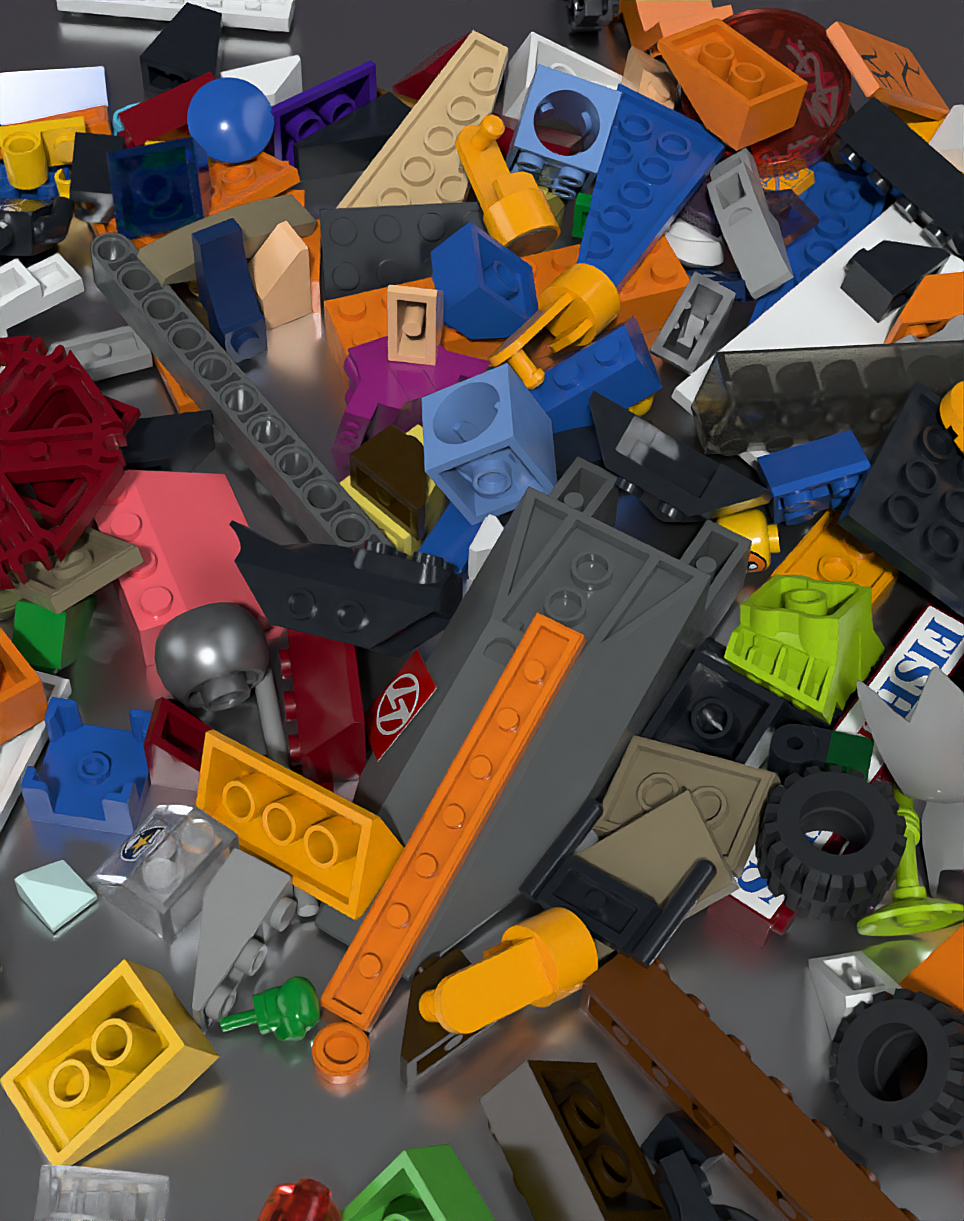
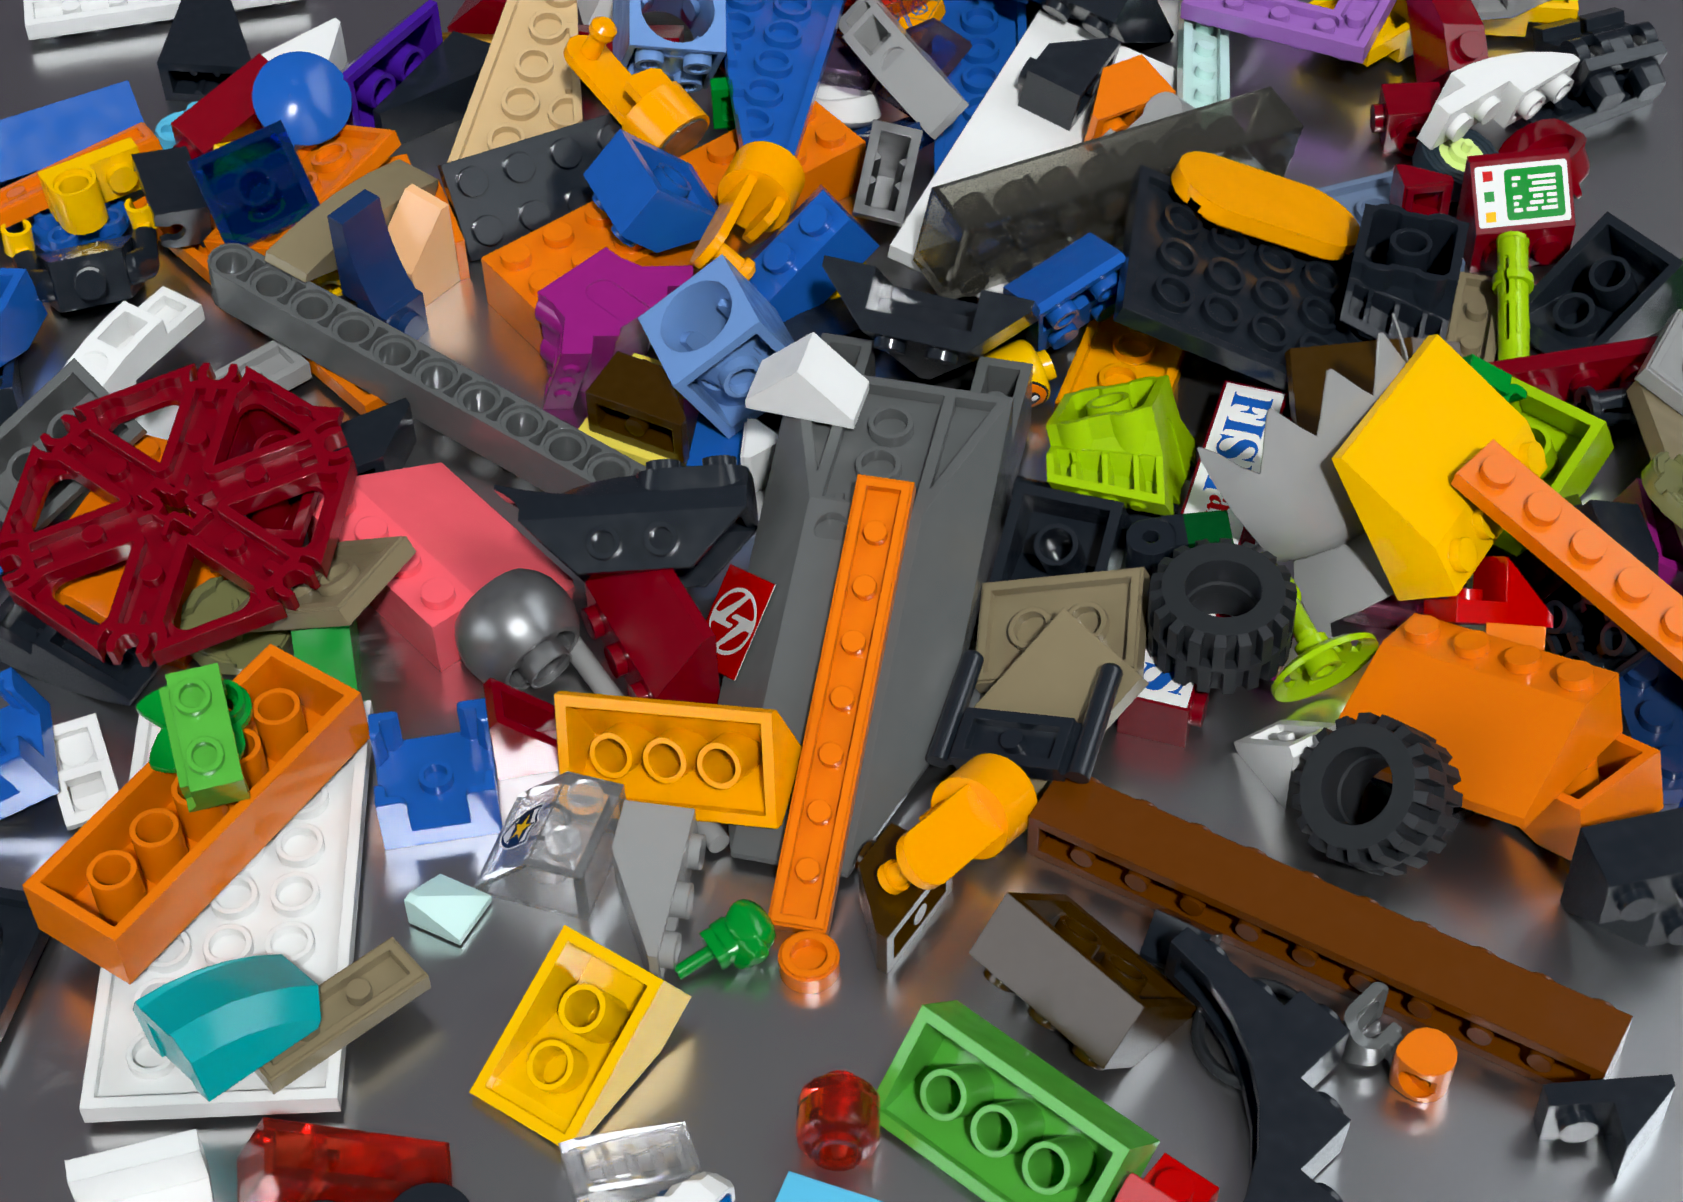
camera: 15 degrees left, 5 degrees down
light nougat slope [387,285,444,366] -> none
none -> white slope [745,332,869,429]

